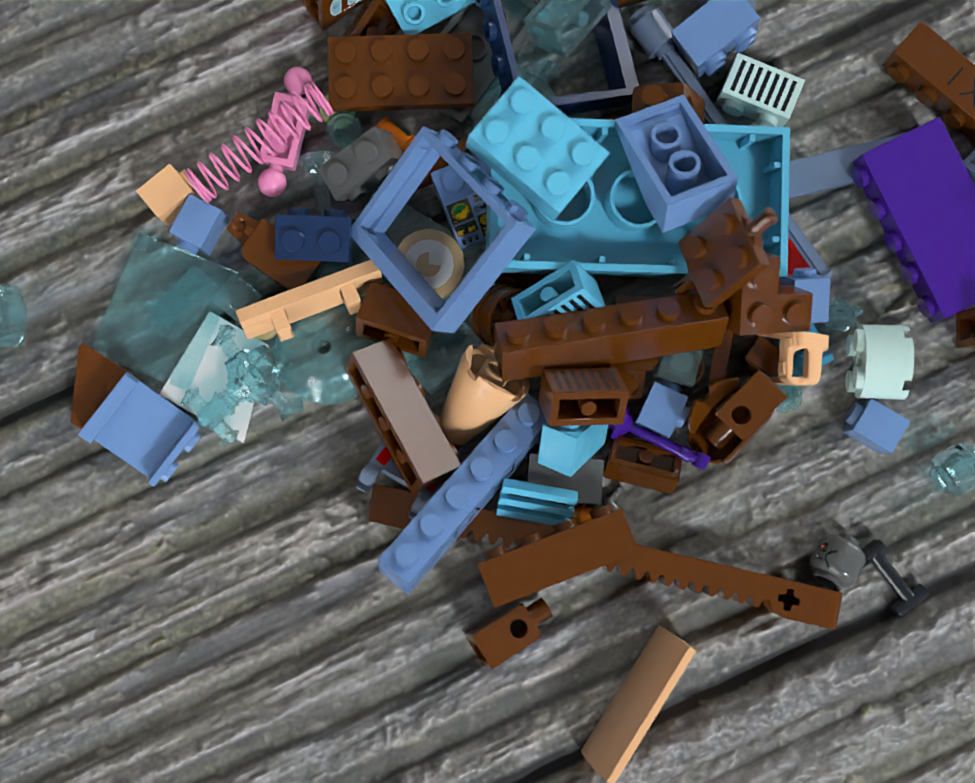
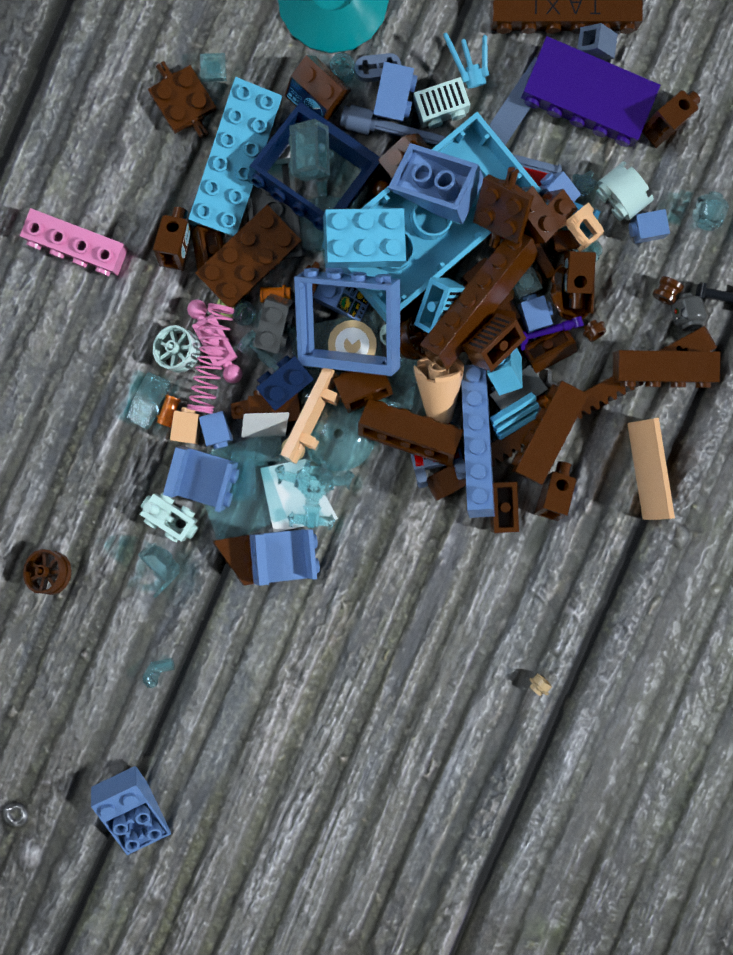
camera: 45 degrees left, 5 degrees up
none -> clear light blue slope [126,372,171,429]
none -> light aqua brick [140,492,198,542]
none -> light aqua wheel [153,325,201,373]
none -> orange pin [156,395,181,428]
none -> medium blue panel [163,446,239,512]
none -> white sticker [241,412,289,438]
none -> medium azure plant [443,33,489,89]
none -> reddish brown brick [490,482,519,533]
none -> reddish brown plate [583,320,607,342]
none -> reddish brown brick [613,350,720,388]
none -> reddish brown wheel [652,276,684,305]

